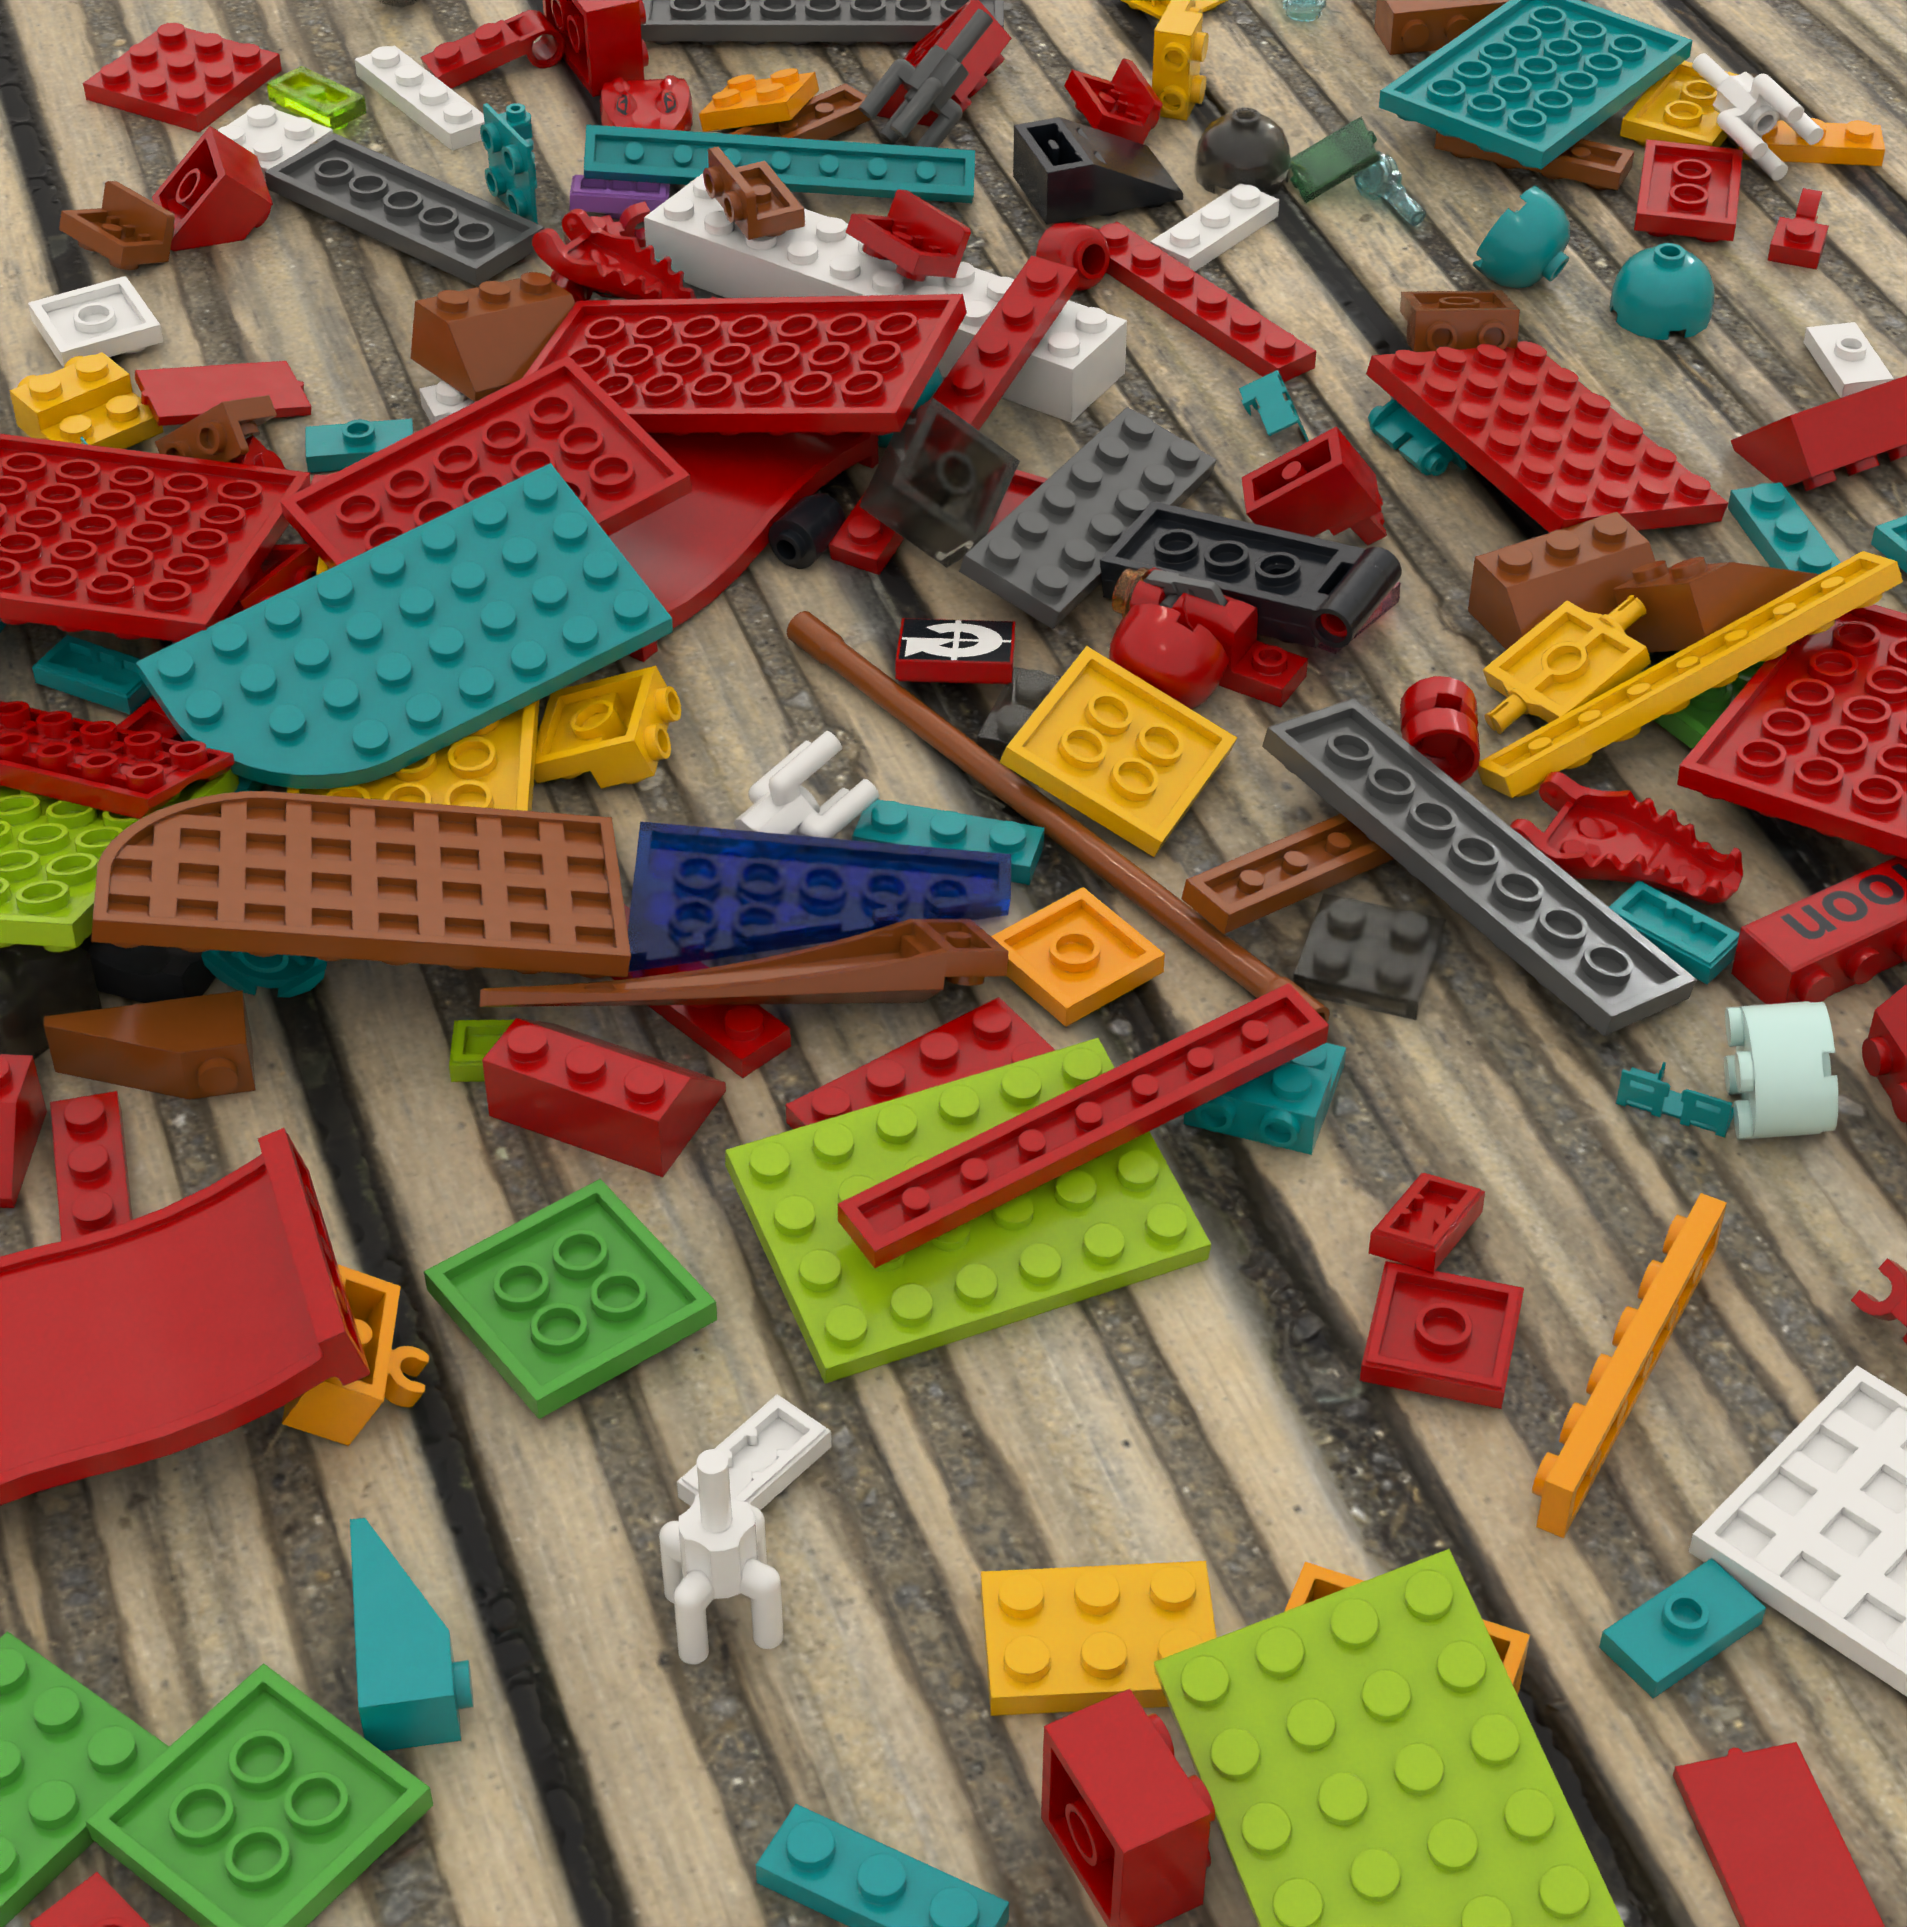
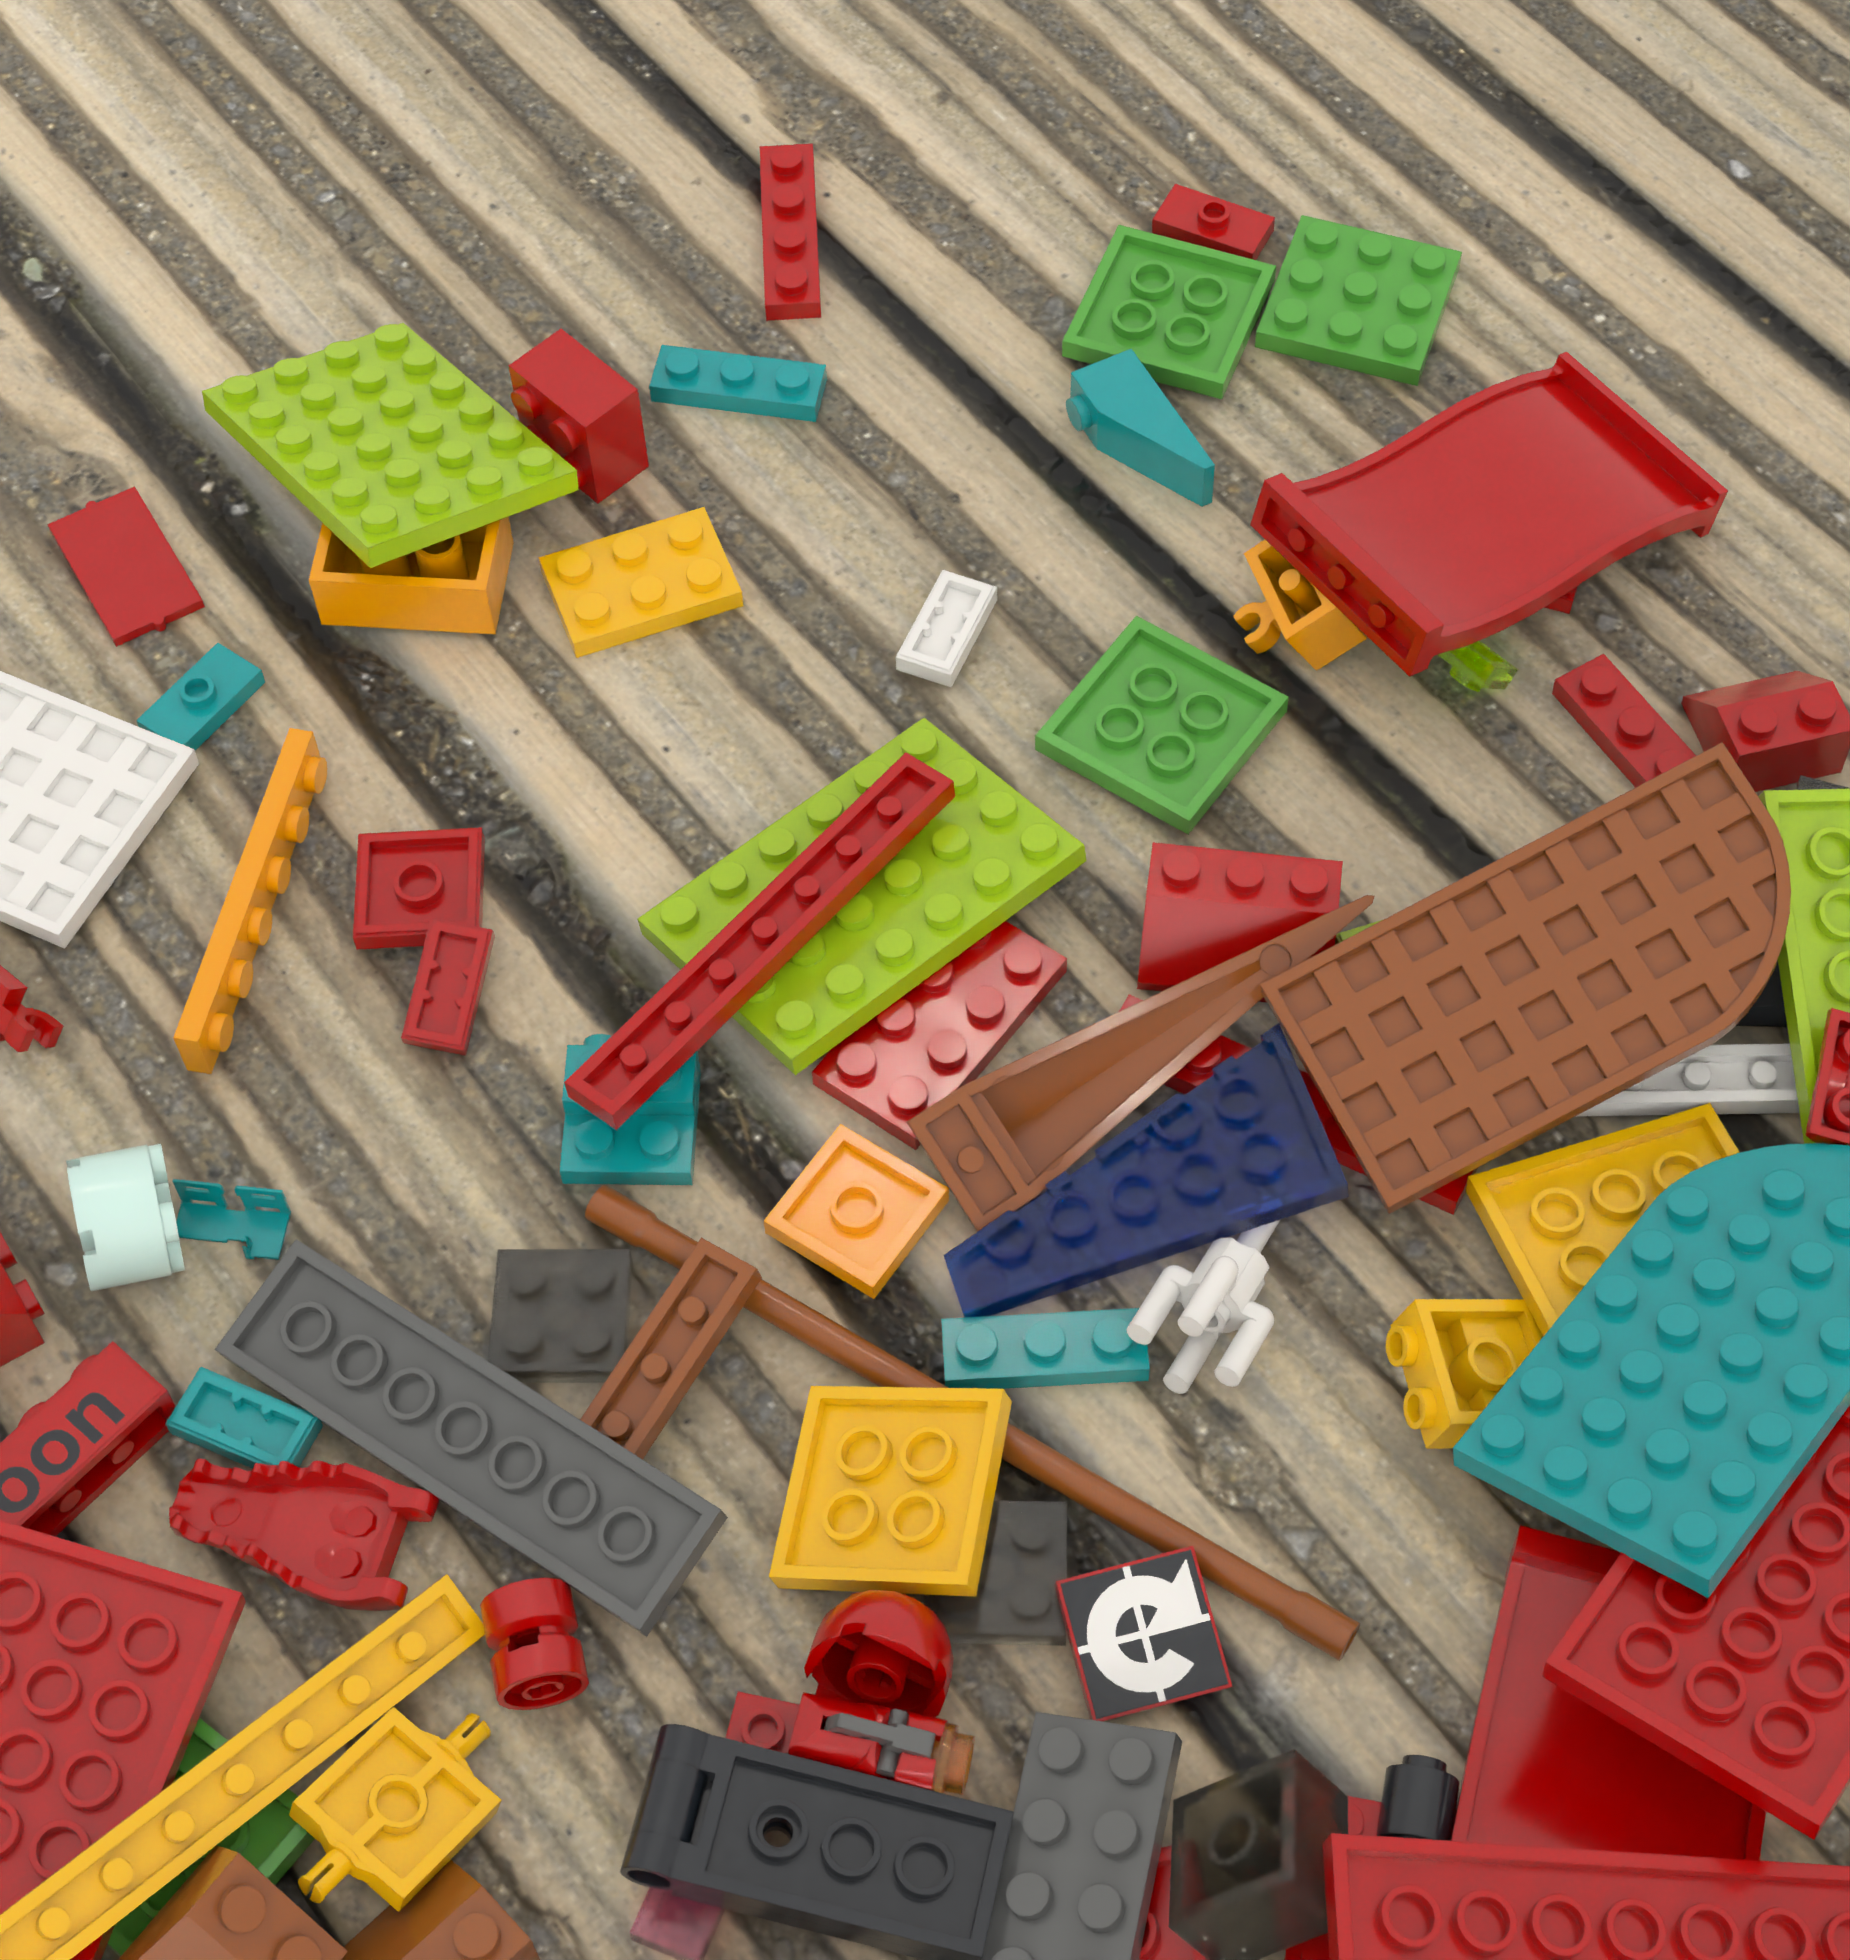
camera: 165 degrees right, 15 degrees up
white plant [659,1449,784,1665] -> none

